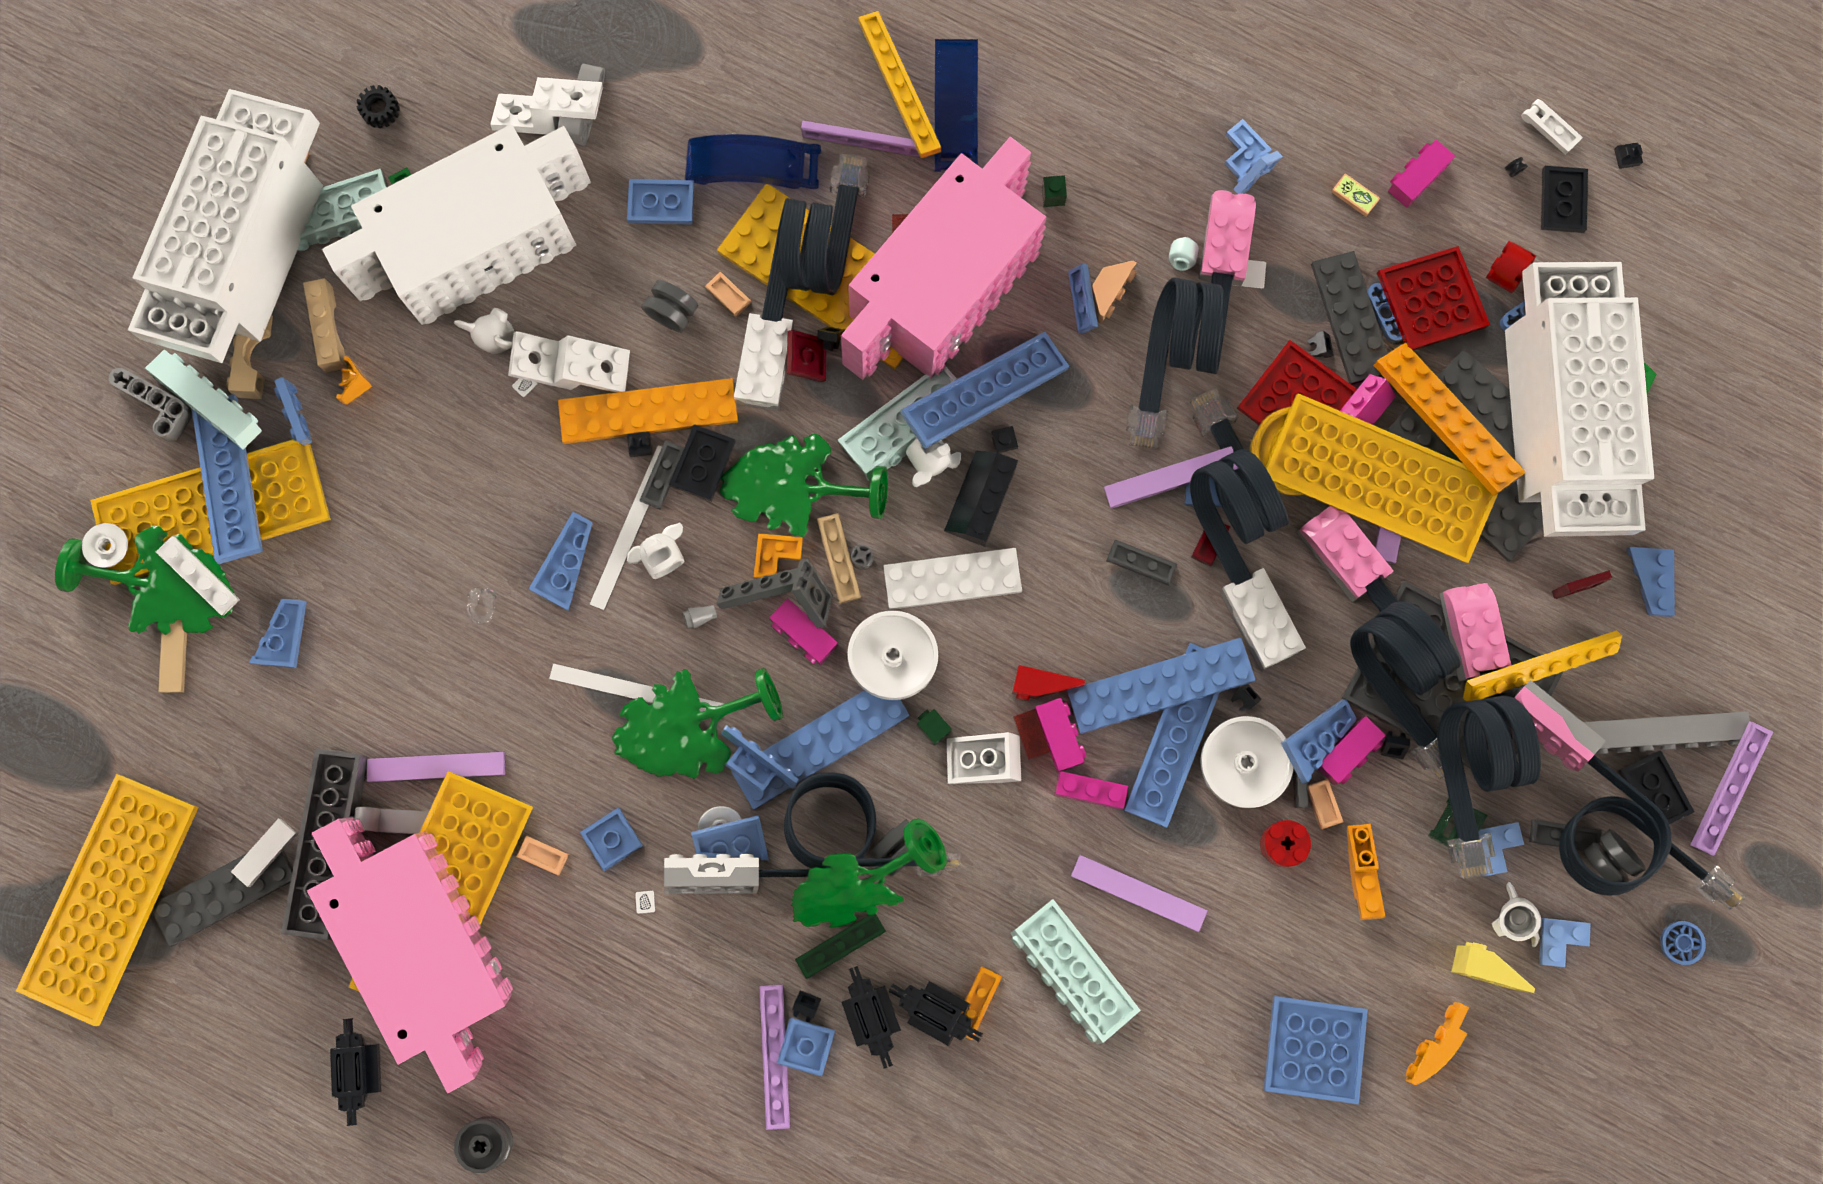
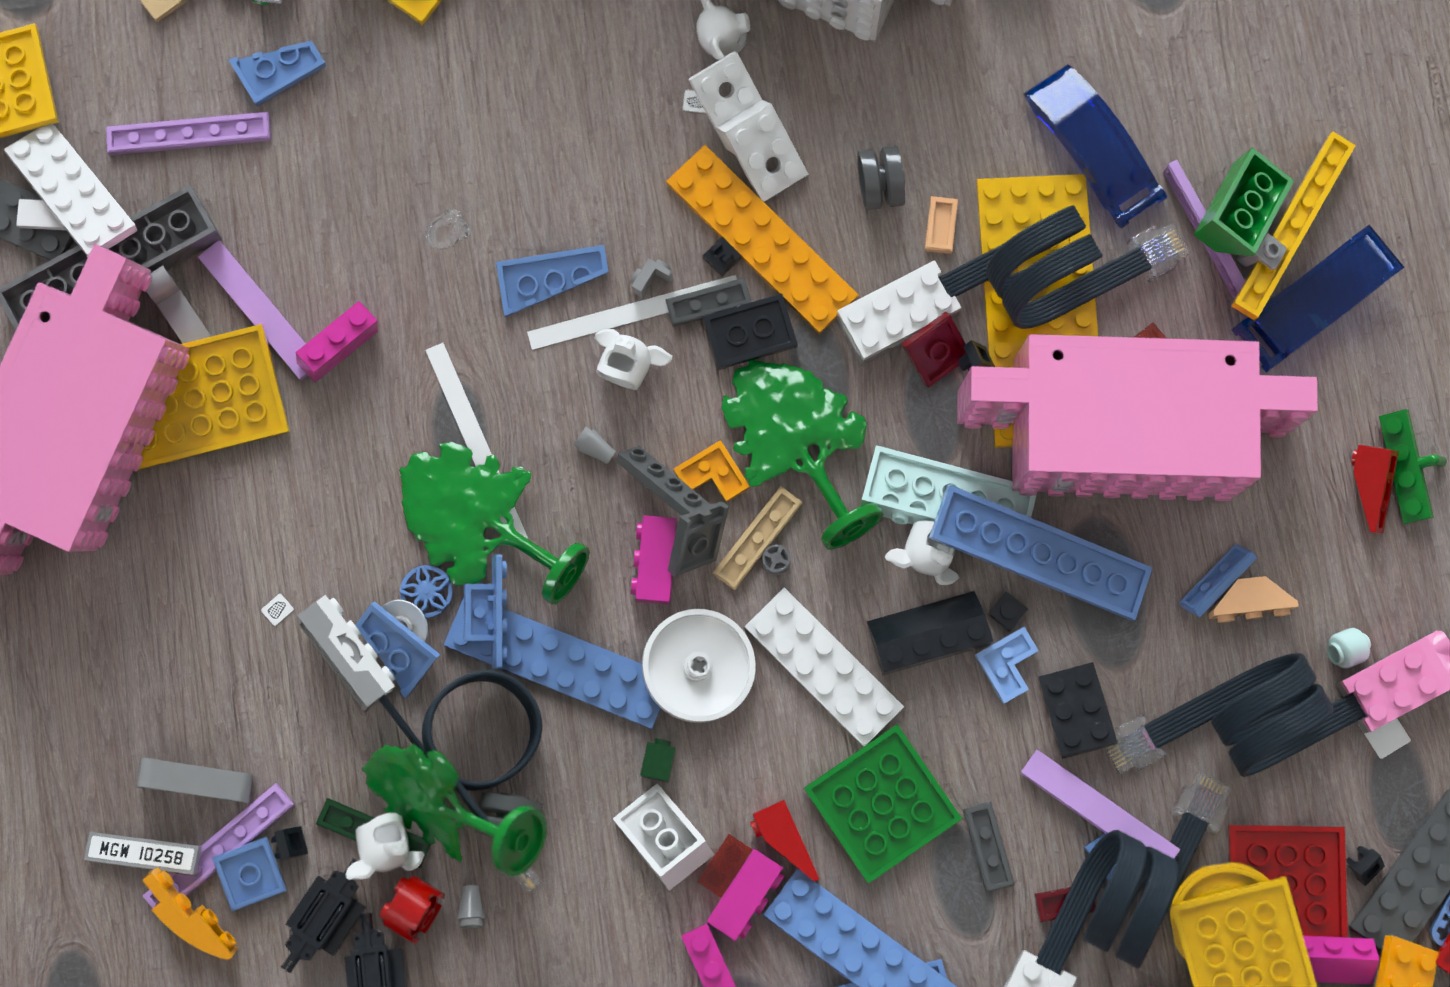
camera: 55 degrees right, 0 degrees up
light nougat tile [516,836,569,875] -> none
medium blue tile [580,807,643,871] -> none
medium blue plate [627,179,695,225] -> none
dark green brick [1041,175,1067,207] -> none
none -> white plate [4,124,138,257]
none -> tile [84,832,202,876]
none -> lavender tile [106,112,271,156]
none -> light grey beam [135,758,254,803]
none -> light orange slope [142,866,238,960]
none -> dark pink brick [295,301,378,383]
none -> white piece [346,813,425,880]
none -> red brick [379,876,445,944]
none -> medium blue wheel [400,565,453,618]
none -> light grey cone [457,885,485,929]
none -> light grey bracket [630,258,673,298]
none -> green plate [803,724,962,884]
none -> light blue plate [975,627,1038,704]
none -> black plate [1038,662,1118,759]
none -> green slope [1194,147,1294,256]
none -> light grey bracket [1237,233,1287,270]
none -> red slope [1351,444,1399,534]
none -> green plate [1379,409,1447,524]

